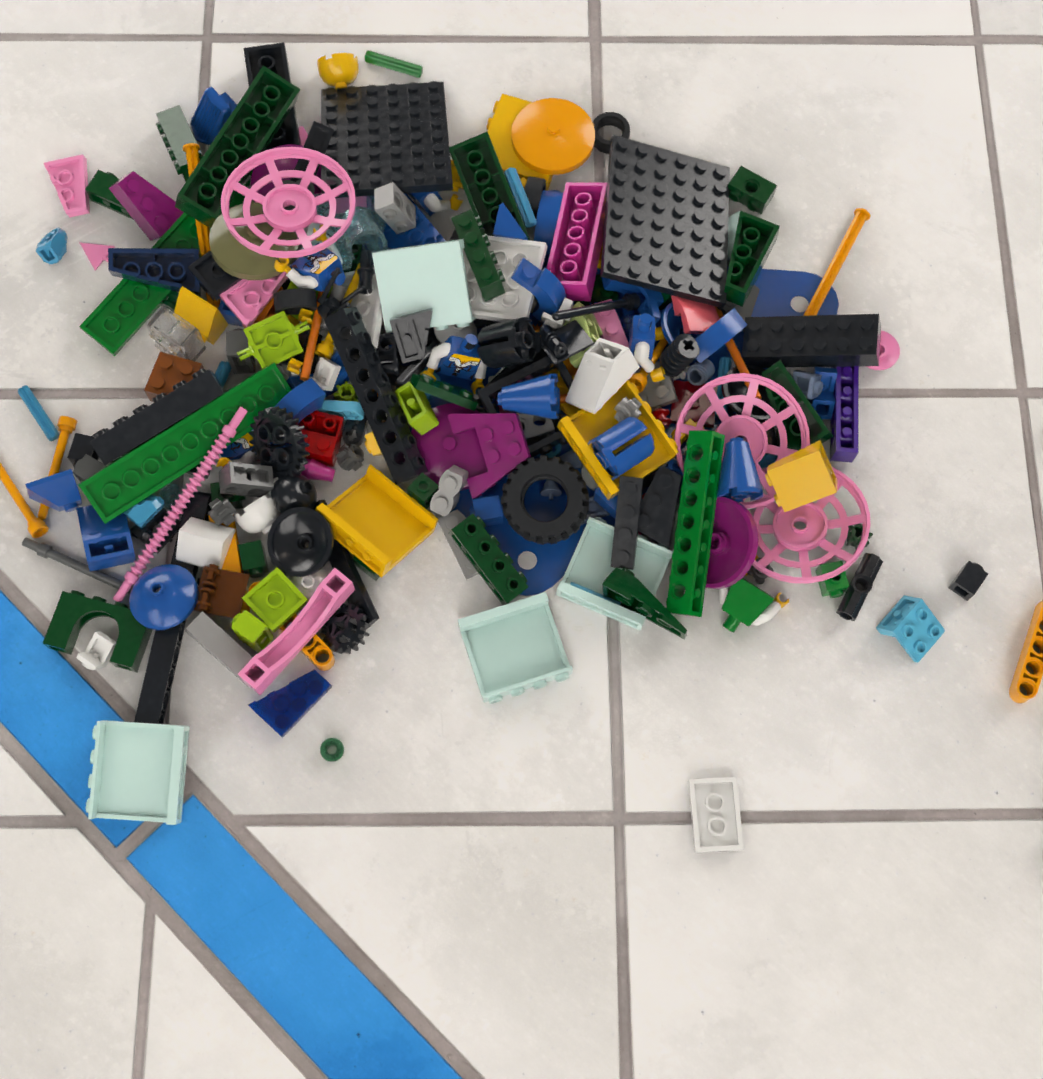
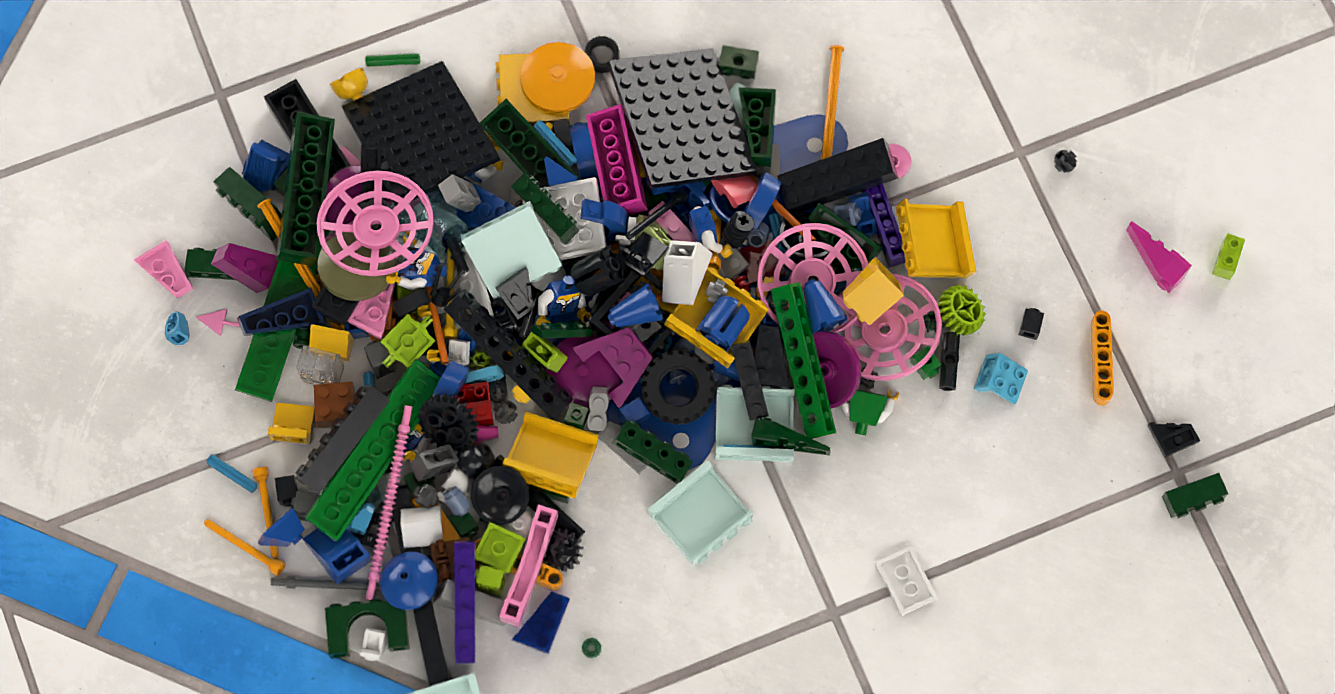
camera: 20 degrees left, 0 degrees up
none -> yellow bracket [268,403,315,444]
none -> sand blue brick [443,486,471,516]
none -> dark purple arch [454,541,475,664]
none -> yellow panel [896,199,976,279]
none -> lime gear [938,284,986,336]

